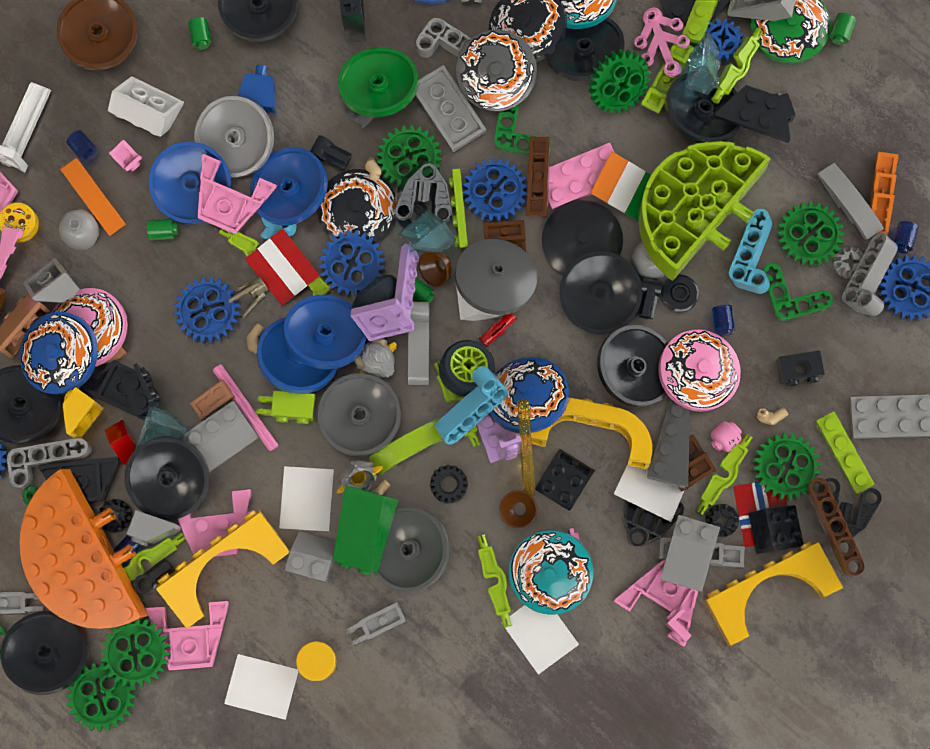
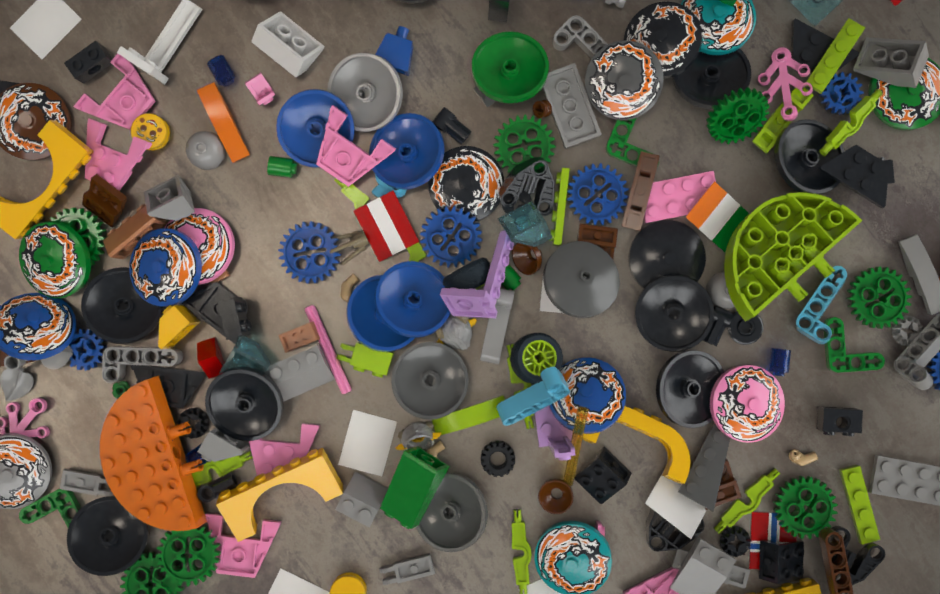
camera: 10 degrees right, 10 degrees up
tan arm [365,157,381,181] -> none
red pin [479,313,517,347] -> none
clear light blue slope [686,33,721,95] -> none
bright pink head [710,421,742,452] -> none
none -> reddish brown bush [533,100,552,118]

